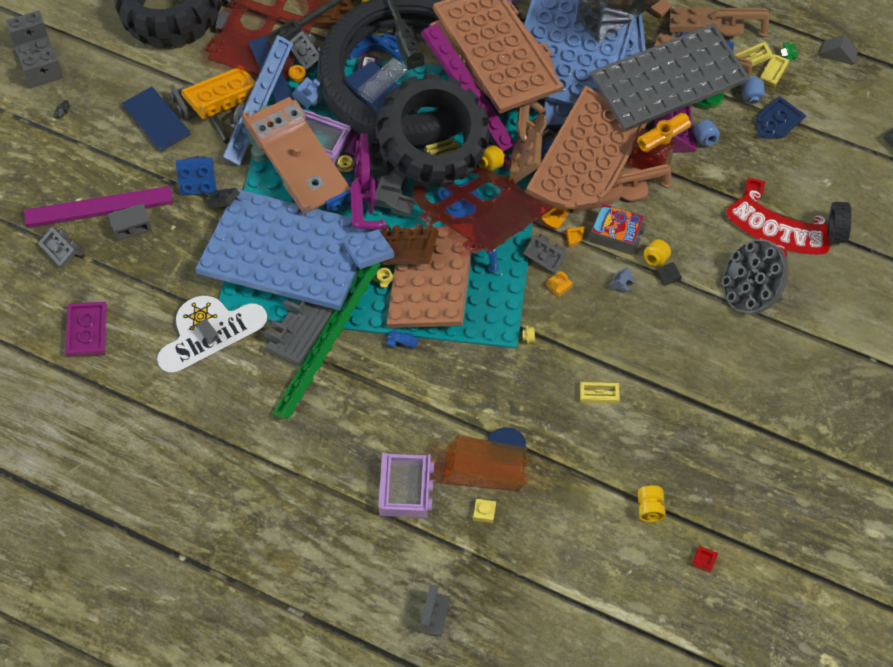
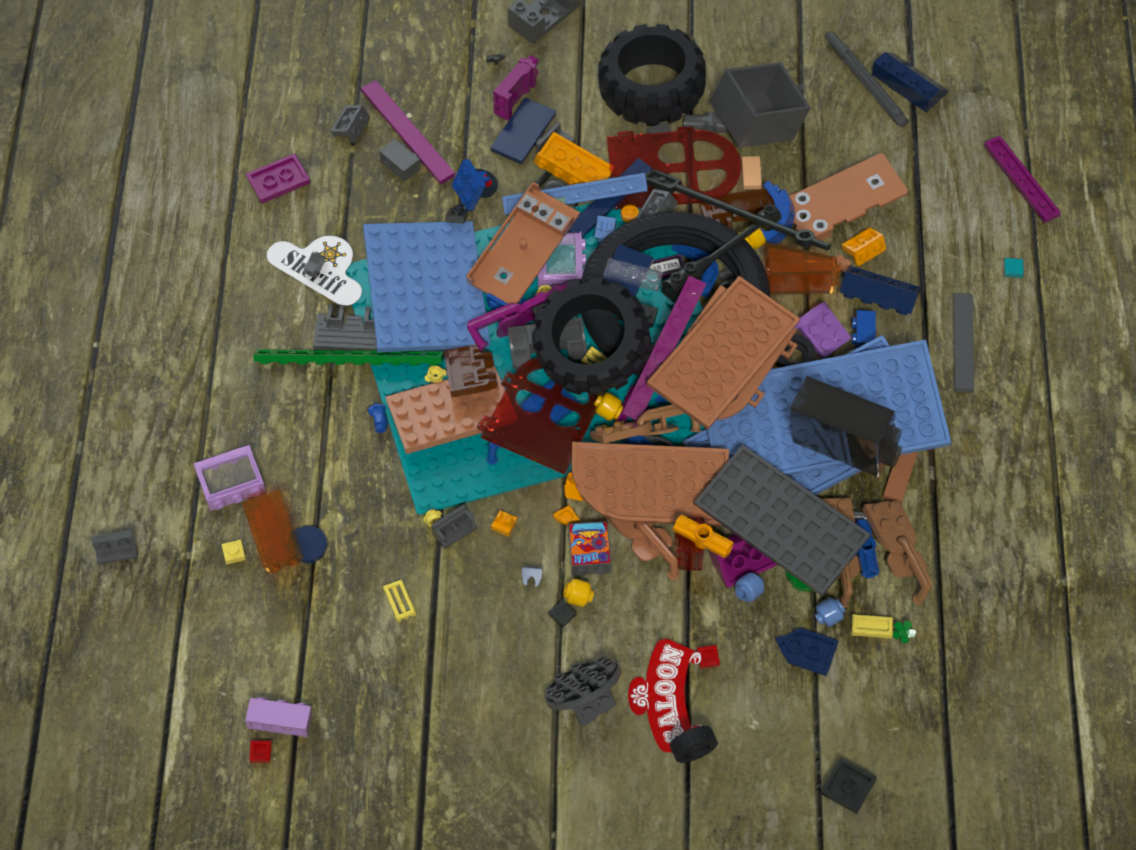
camera: 65 degrees right, 0 degrees up
medium blue plate [344,229,394,269] -> none
dark grey bracket [523,234,567,273] -> none
yellow wheel [637,486,666,522] -> none
light yellow tile [735,42,773,66] -> none
dark grey slope [820,35,858,65] -> none
none -> lavender brick [245,697,313,737]
none -> dark grey hinge [431,504,477,549]
none -> magenta hips [493,55,538,121]

